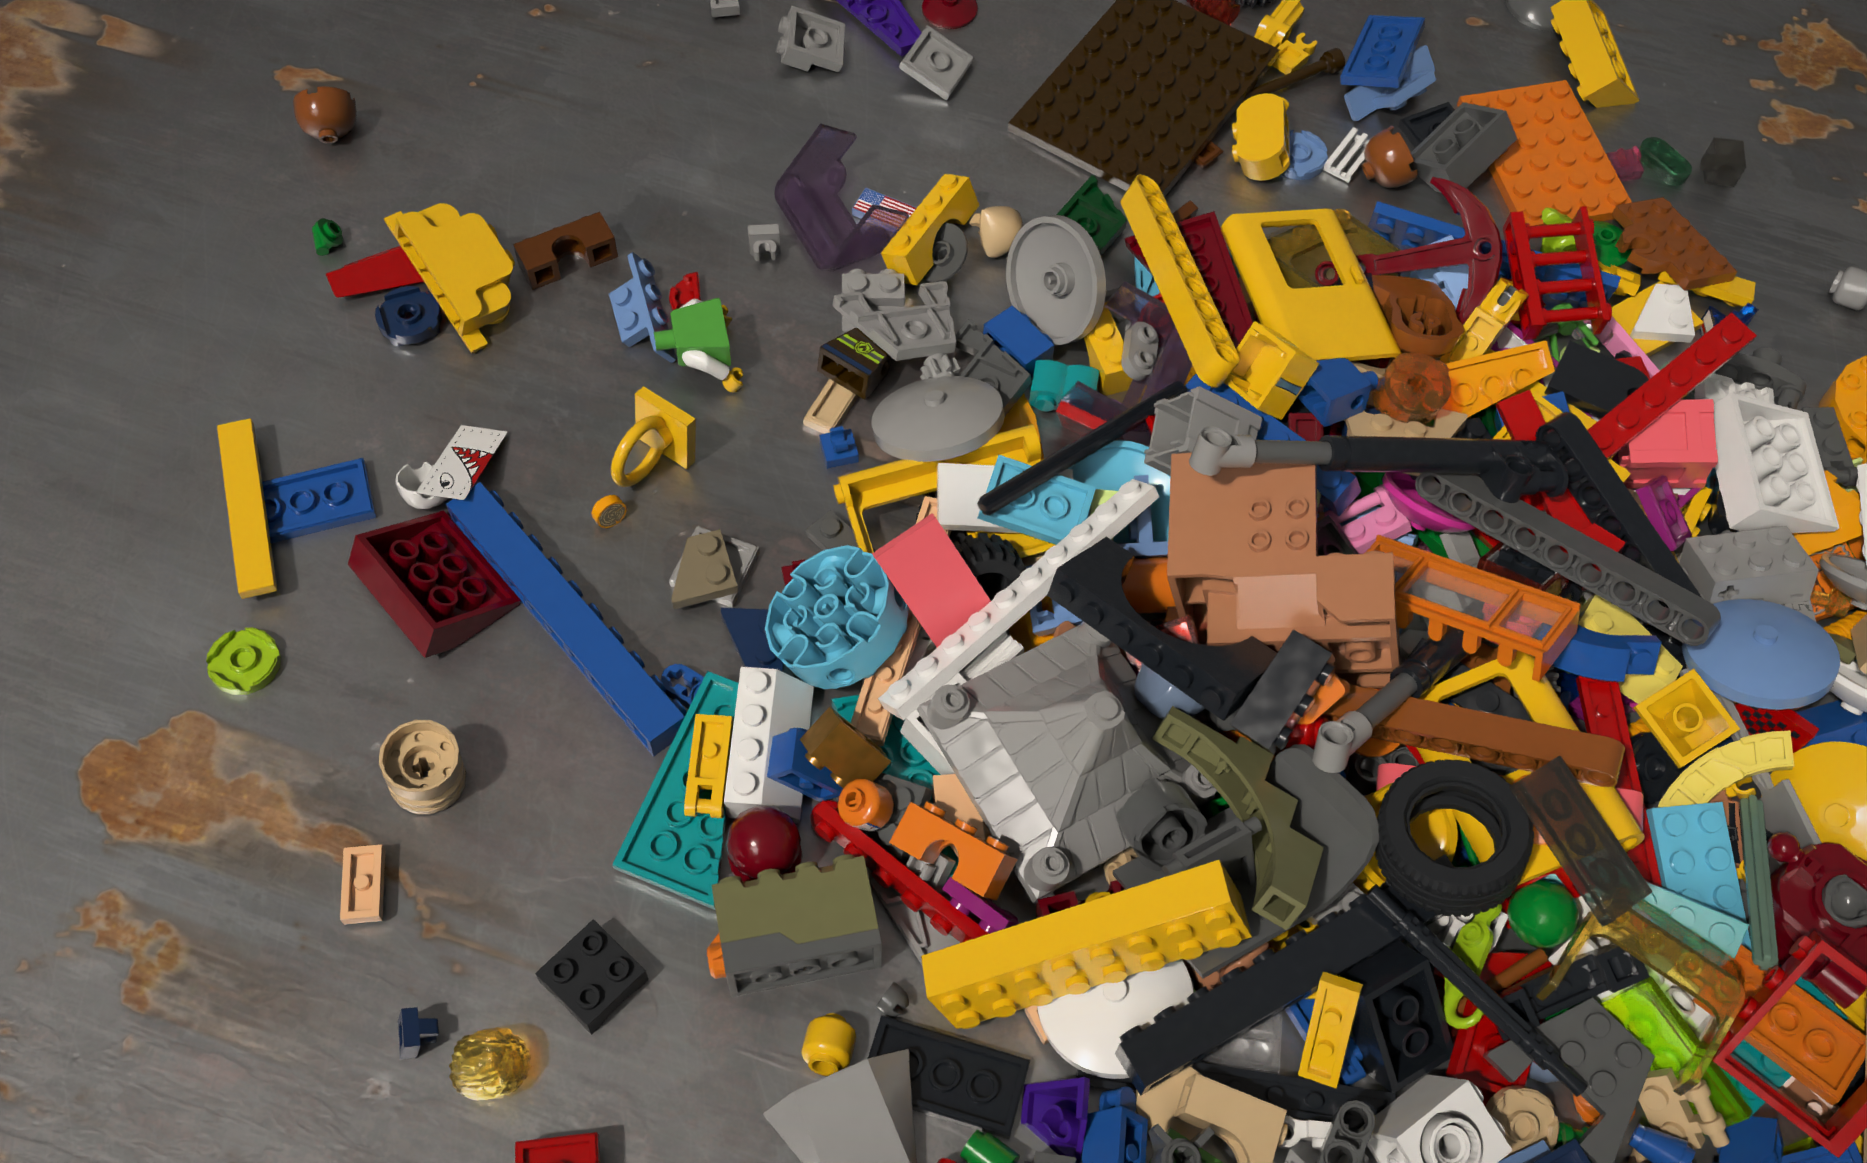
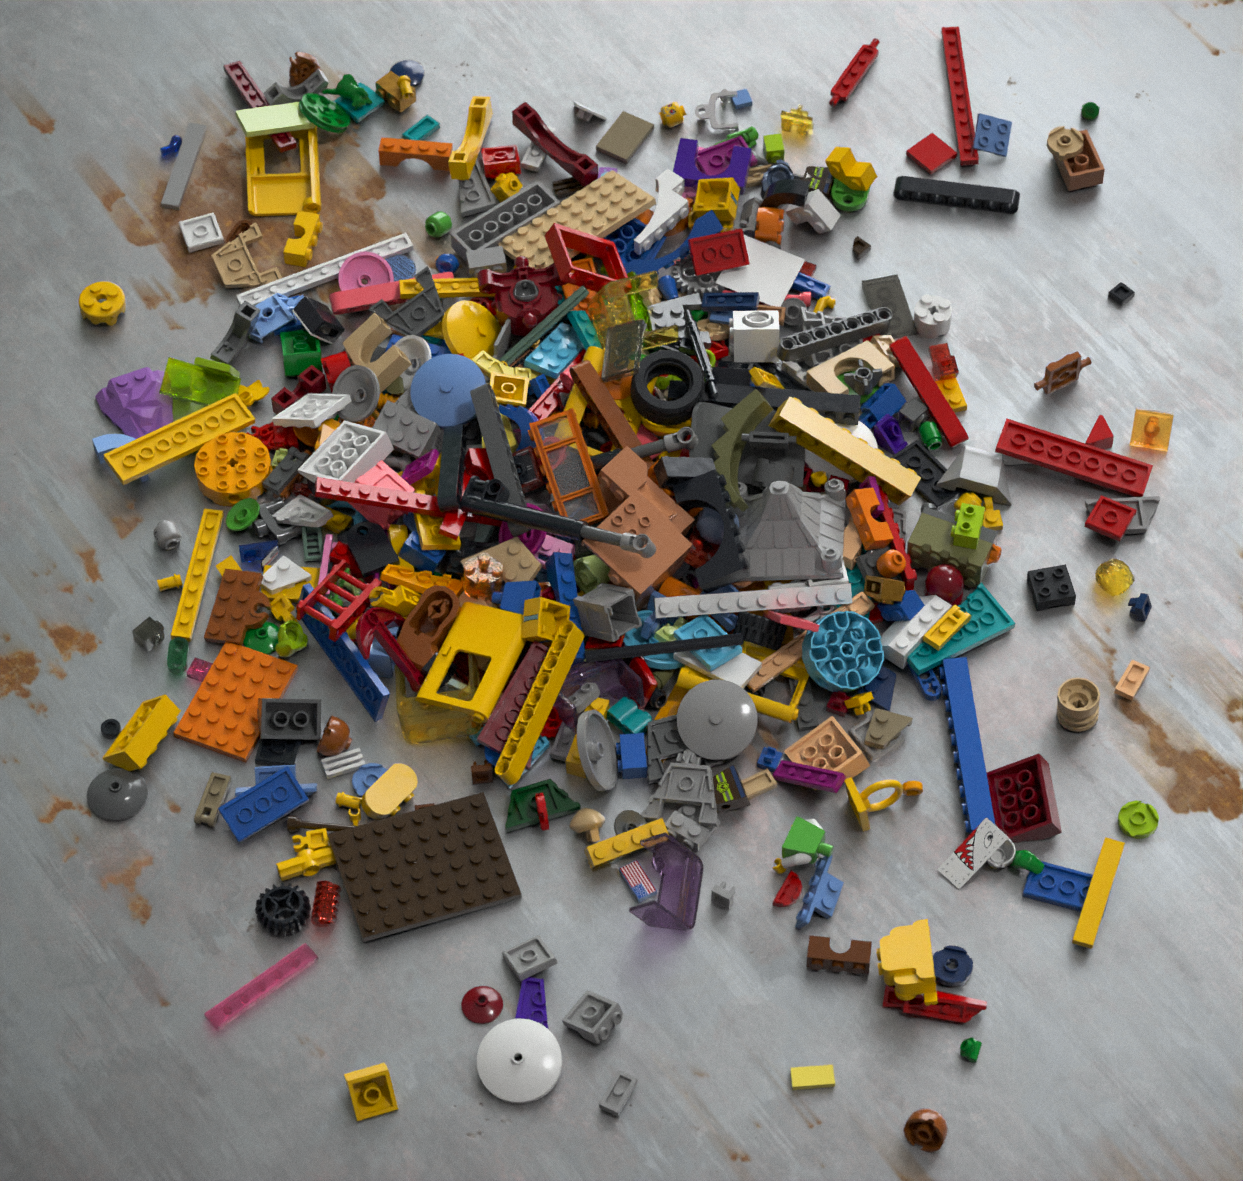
camera: 140 degrees left, 5 degrees down
none -> black tile [101,719,121,739]
none -> yellow pin [157,573,183,592]
none -> yellow plate [171,508,224,642]
none -> dark tan plate [194,772,232,827]
none -> bright green dish [226,498,260,531]
none -> yellow pin [335,791,361,810]
none -> blue tile [527,374,550,398]
none -> red tile [535,792,549,831]
none -> black cone [648,688,668,708]
none -> magenta tile [772,760,846,793]
none -> light nougat slope [784,716,870,790]
none -> light yellow tile [790,1065,835,1090]
none -> yellow tile [845,691,874,716]
none -> lime brick [951,503,985,550]
none -> yellow plate [982,497,1003,531]
none -> green hair [1010,850,1044,874]

